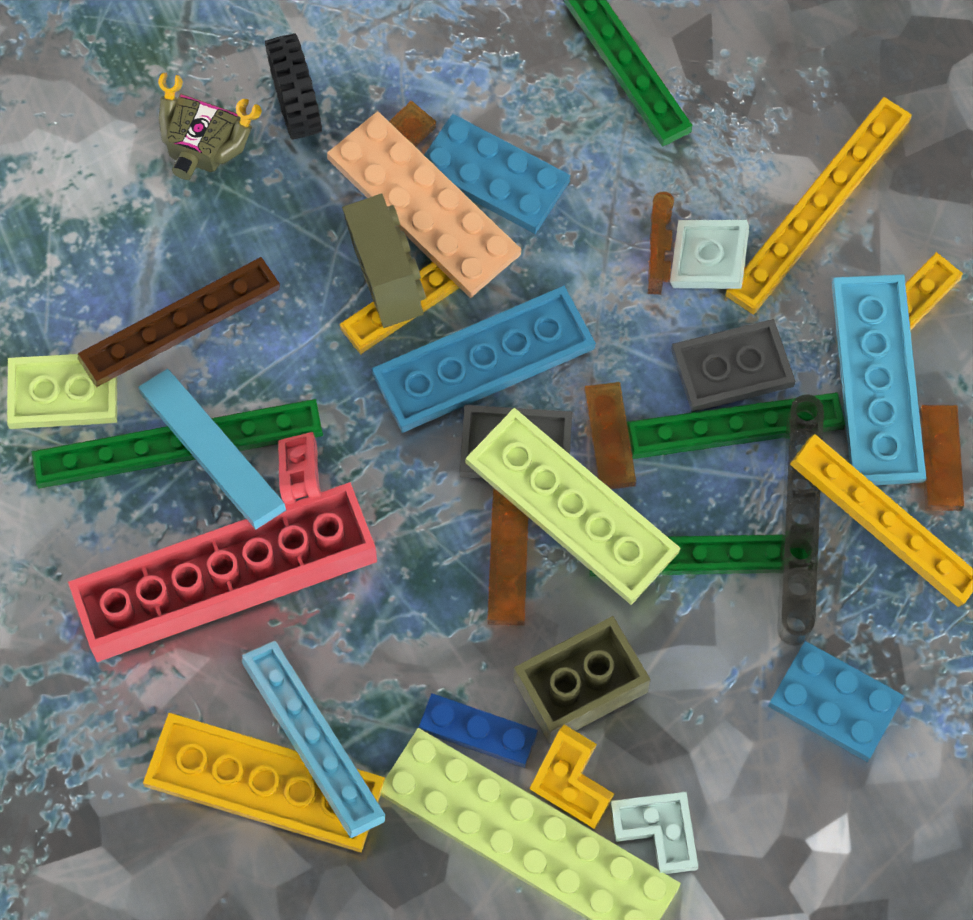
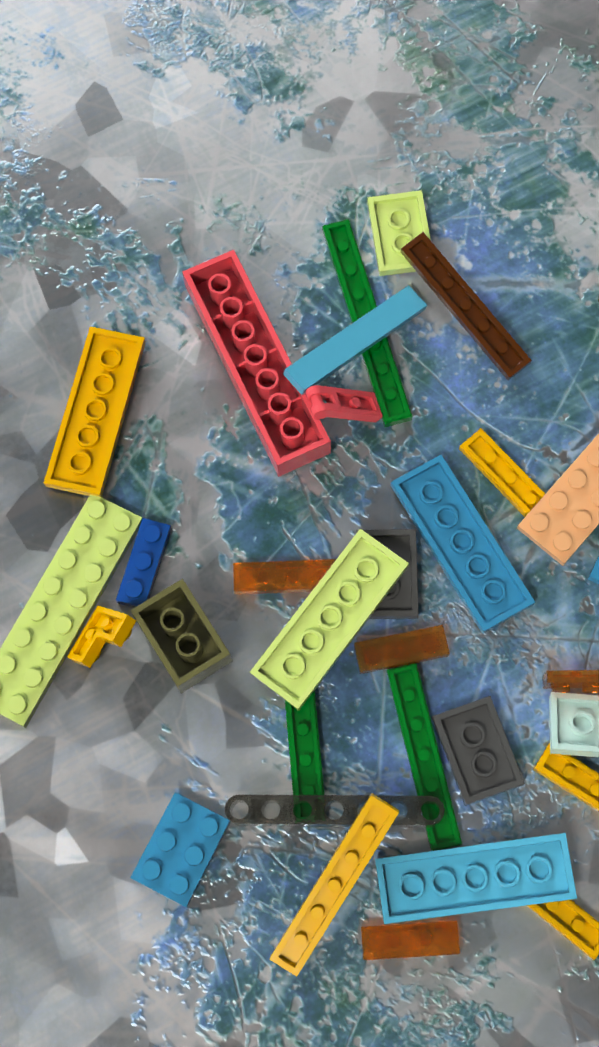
camera: 90 degrees right, 5 degrees up
medium azure plate [242,641,385,838] -> none
olive brick [342,193,426,328] -> none
light aqua plate [610,792,698,874] -> none

